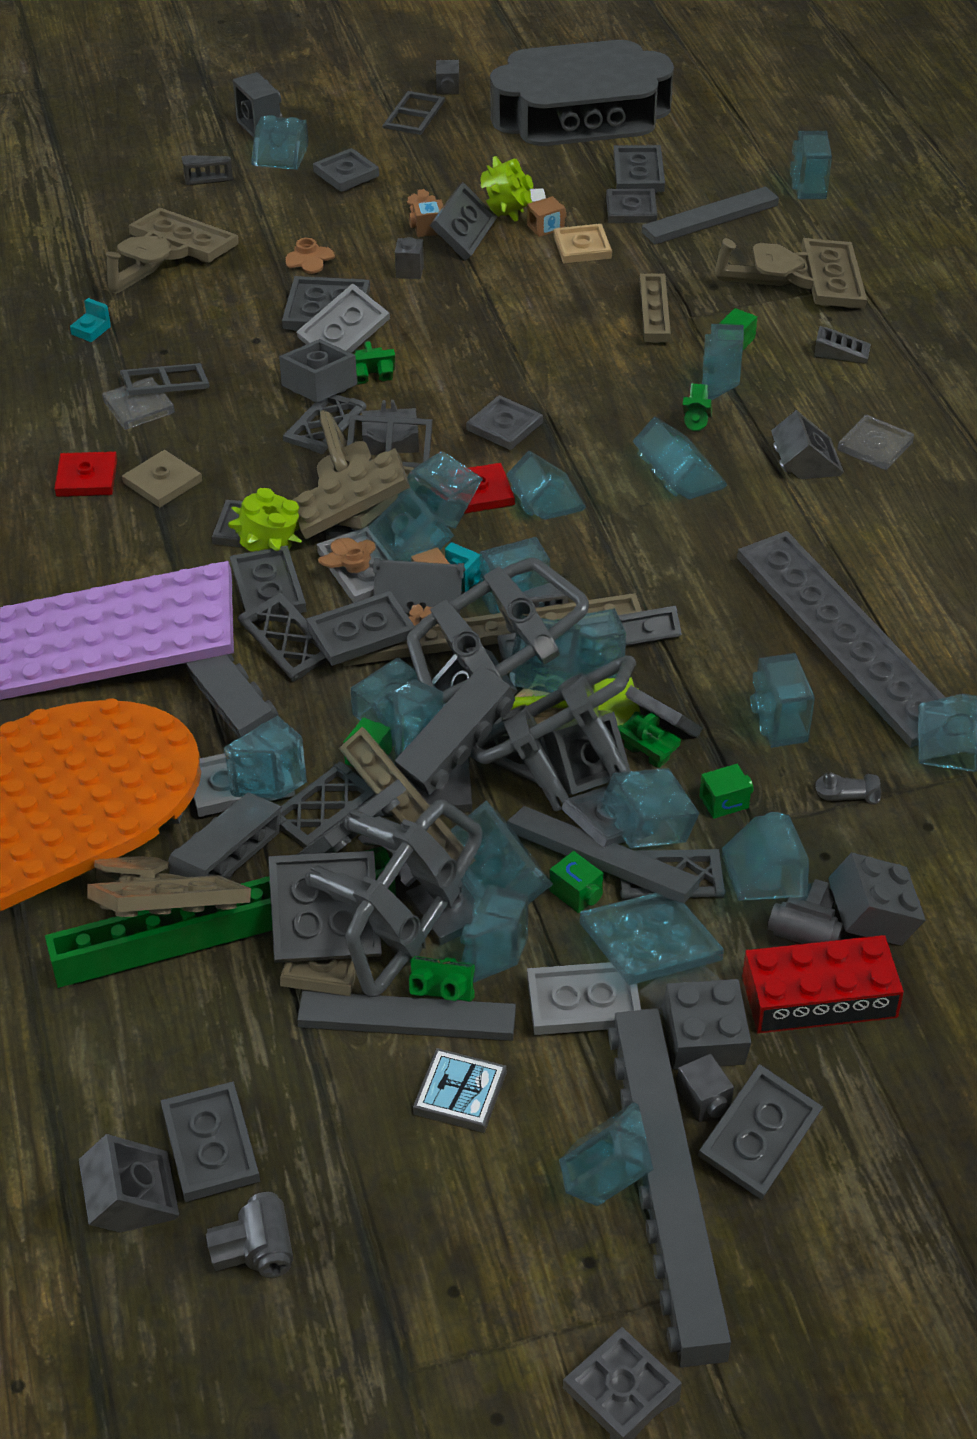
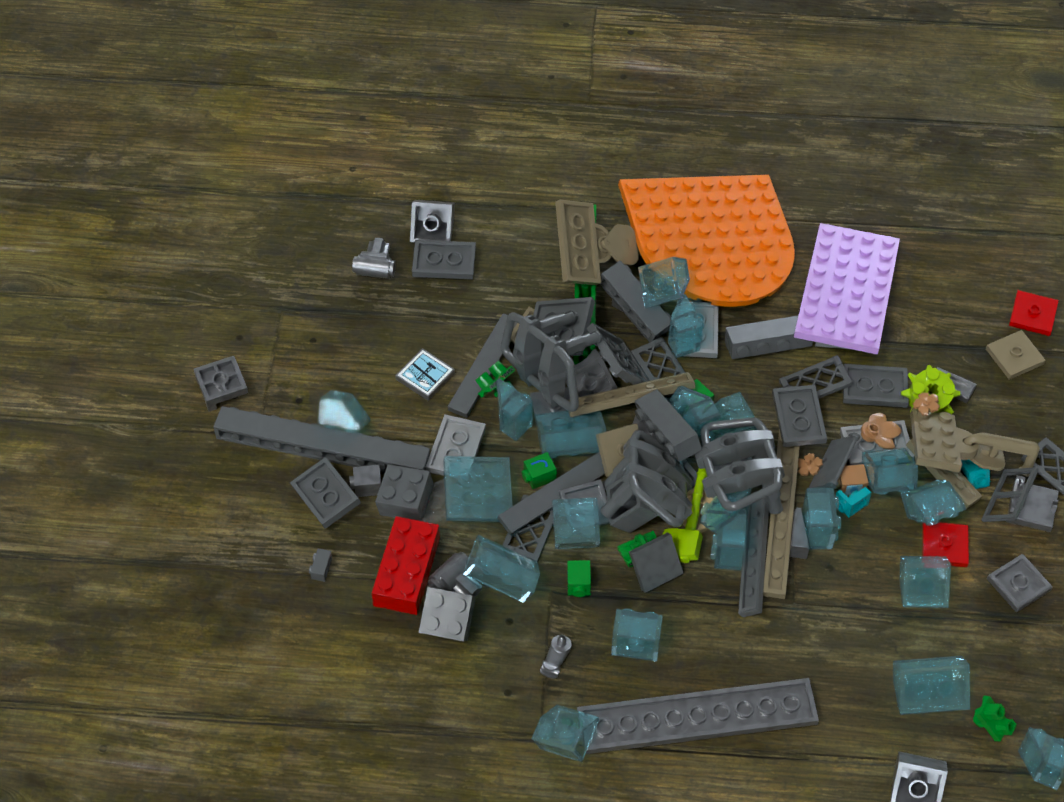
camera: 110 degrees right, 10 degrees up
none -> dark grey piece [309,548,332,582]
none -> dark tan plate [596,423,641,477]
none -> clear light blue slope [638,257,690,308]
none -> medium nougat plant [913,393,940,416]

